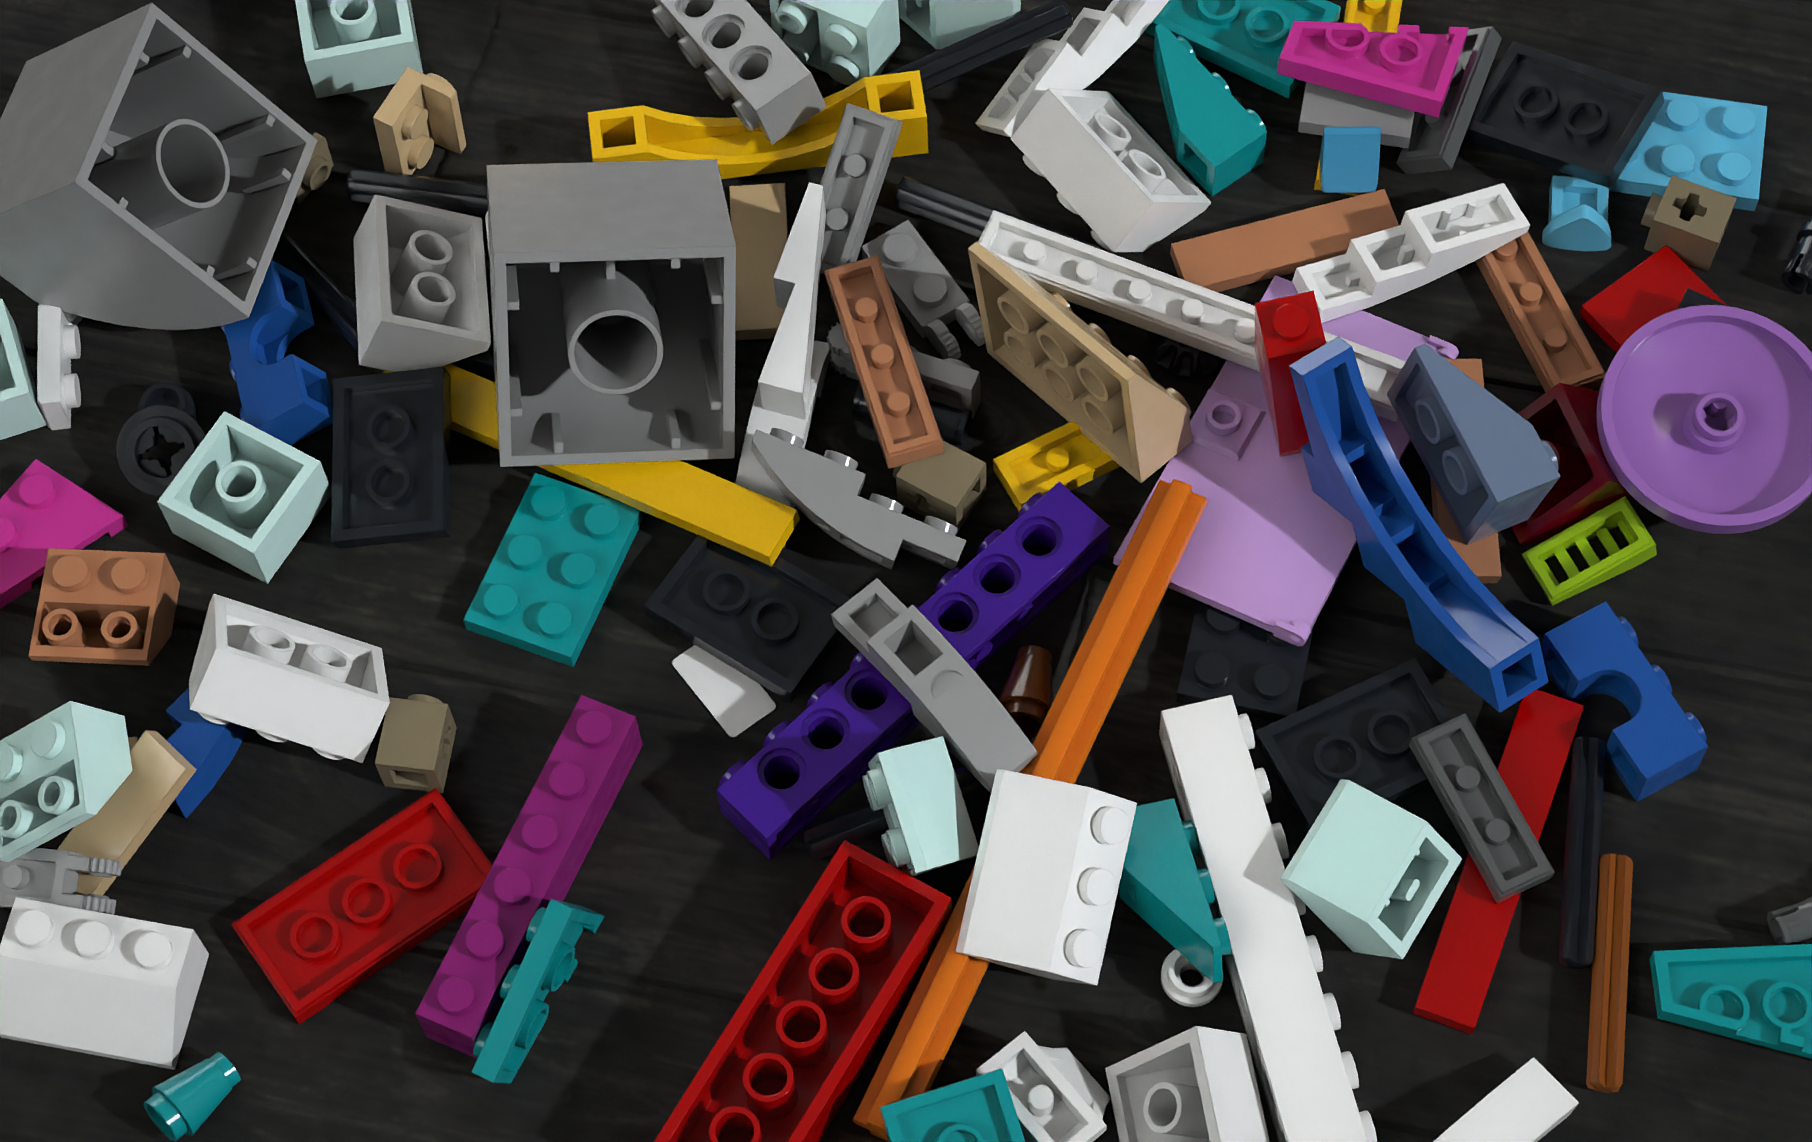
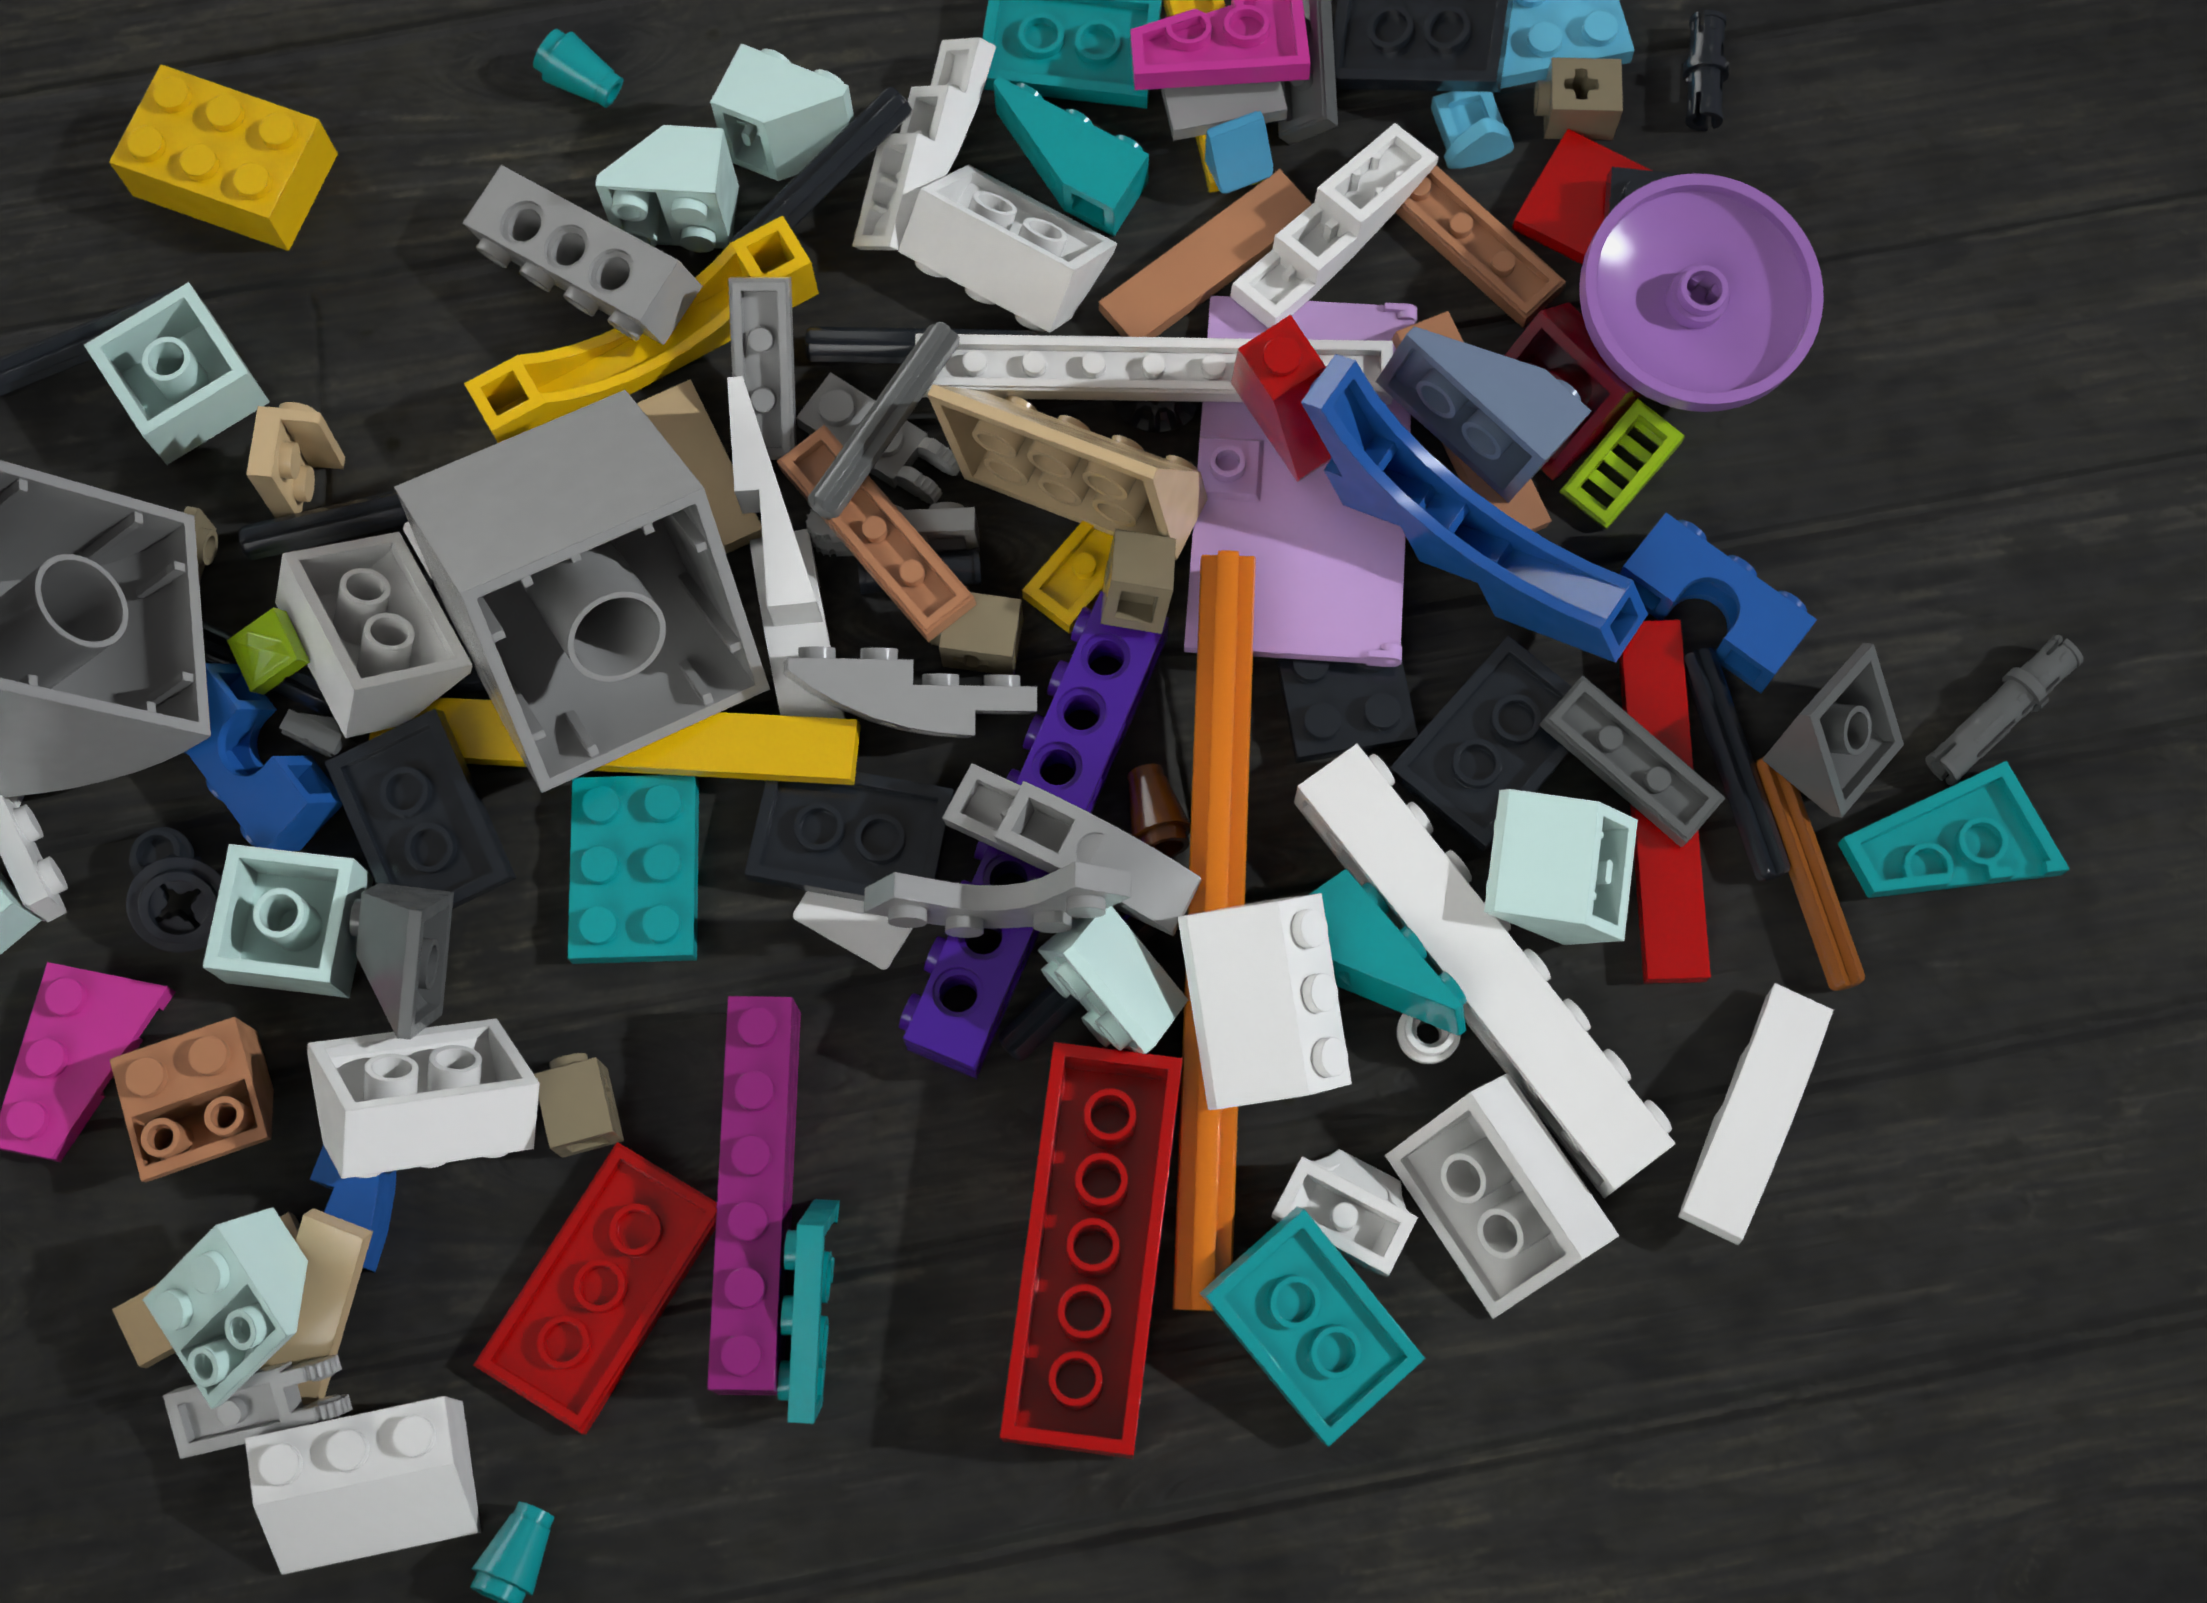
camera: 25 degrees left, 10 degrees up
none -> lime tile [227,607,310,695]
none -> dark grey tile [279,709,359,759]
none -> dark grey slope [349,883,454,1040]
none -> dark grey axle [808,322,960,520]
none -> light grey plate [864,861,1132,938]
none -> dark tan brick [1101,529,1176,634]
none -> dark grey slope [1762,643,1904,818]

